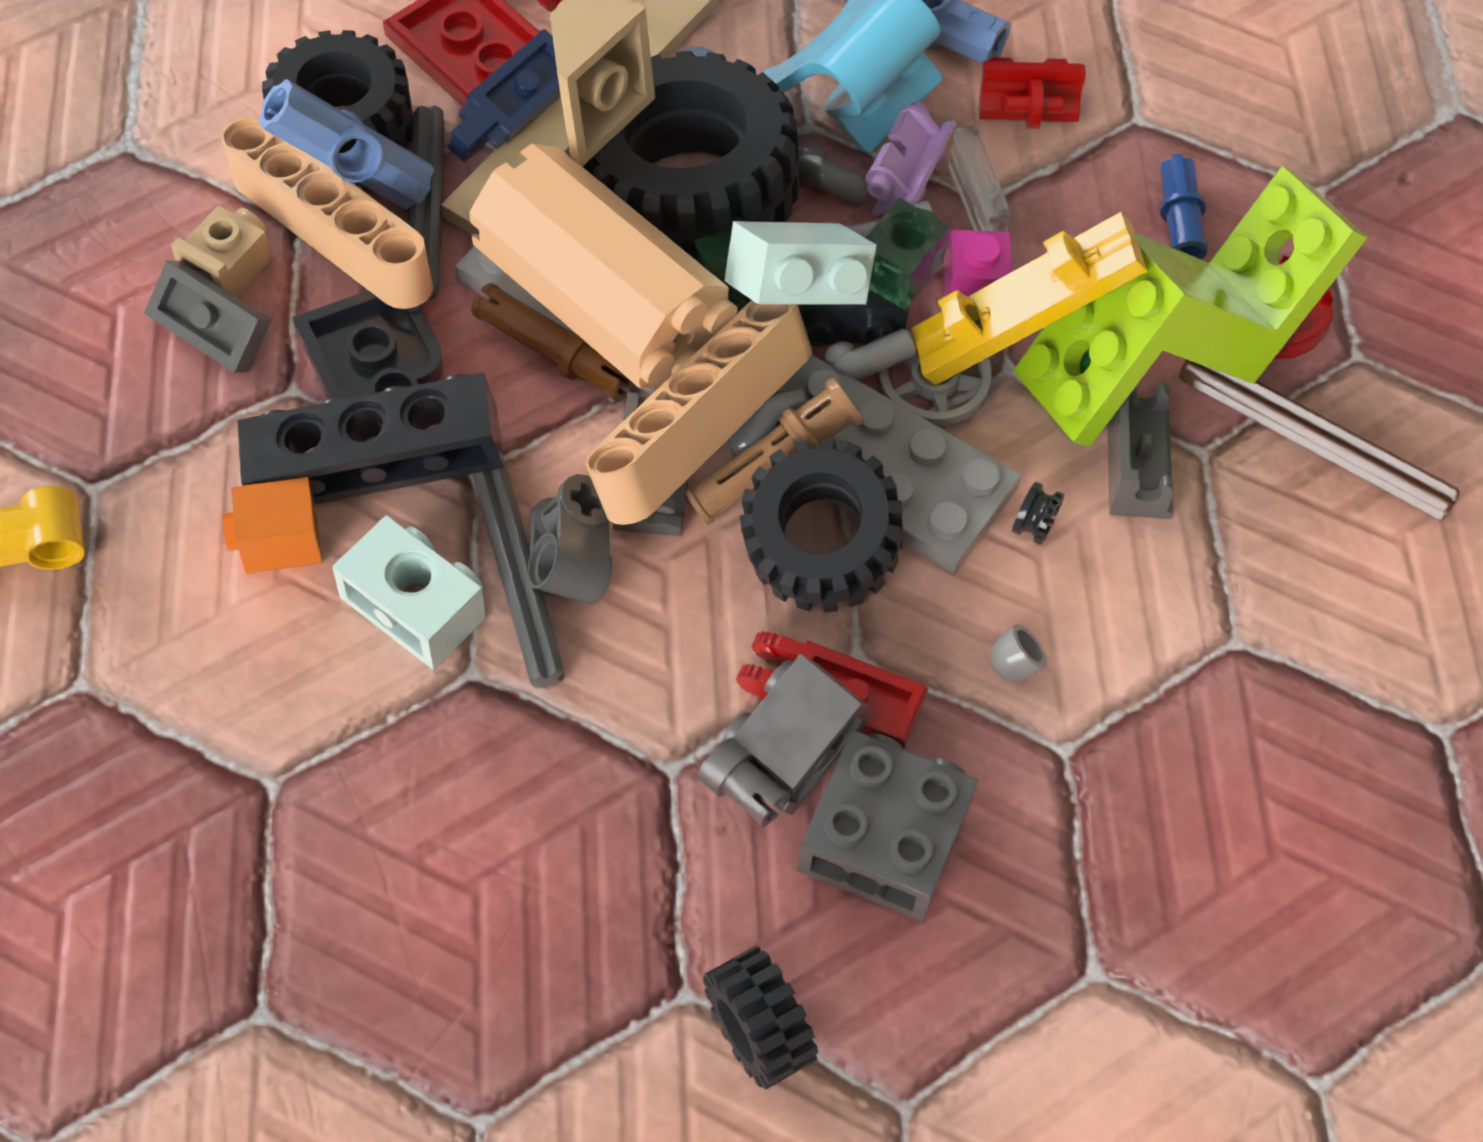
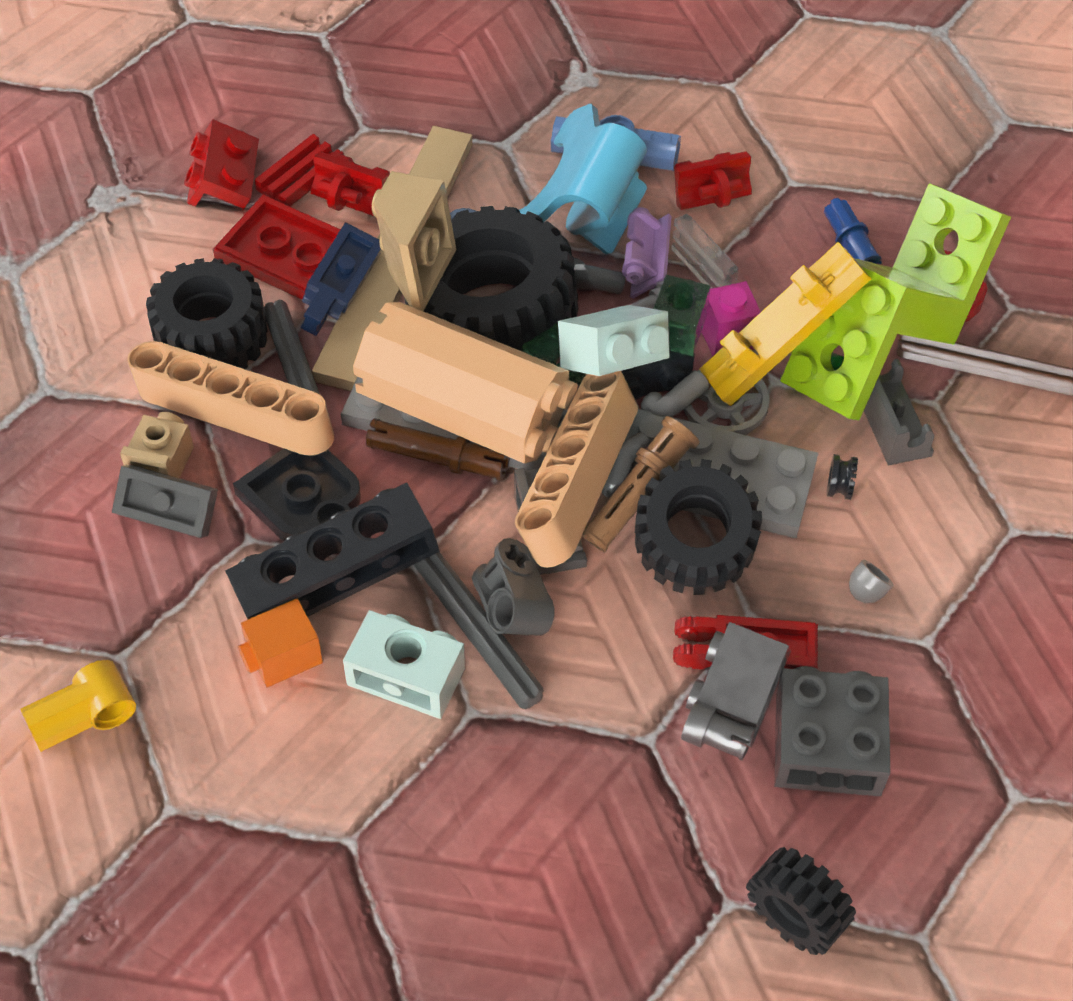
camera: 15 degrees left, 5 degrees down
medium blue piece [258,79,434,210] -> none

